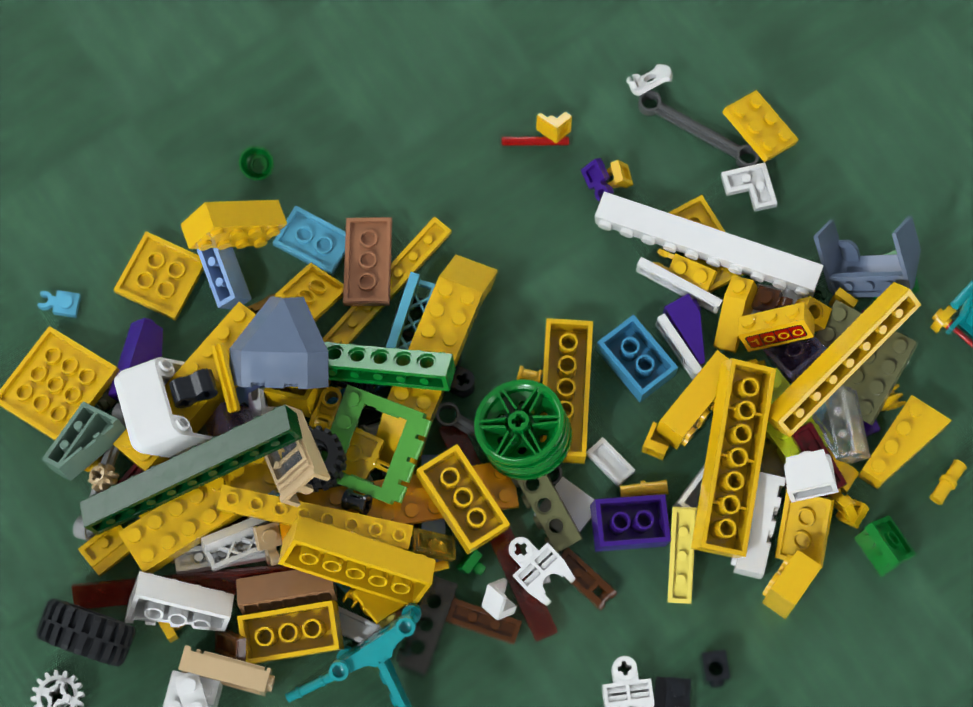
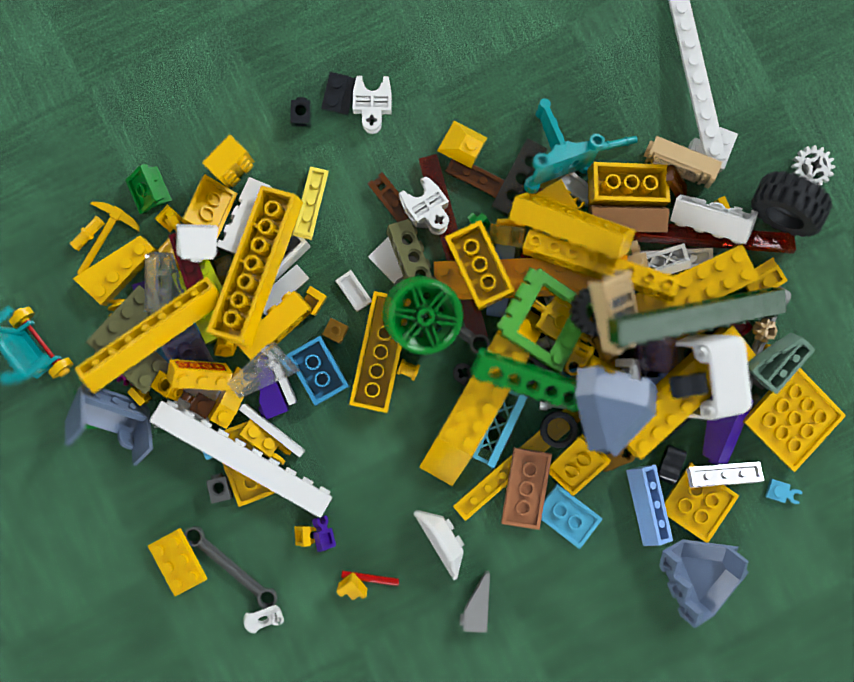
camera: 170 degrees left, 15 degrees up
yellow brick [180,200,287,251] -> none
yellow axle [211,343,241,413] -> none
green hair [239,146,274,181] -> none
black bush [341,488,372,515] -> none
white panel [481,578,517,620] -> none
dark purple brick [590,494,671,552] -> none
yellow pin [619,479,669,497] -> none
white plate [721,162,778,212] -> none
none -> yellow piece [77,202,140,275]
none -> dark grey brick [206,473,233,504]
none -> clear wedge [227,342,300,398]
none -> white tile [263,264,310,316]
none -> pearl gold brick [322,318,349,344]
none -> white wedge [414,510,464,580]
none -> yellow slope [437,121,487,168]
none -> light grey slope [459,571,490,633]
none -> black tyre [540,411,578,448]
none -> black axle [657,444,687,485]
none -> sand blue panel [659,540,749,628]
none -> white plate [687,462,764,488]

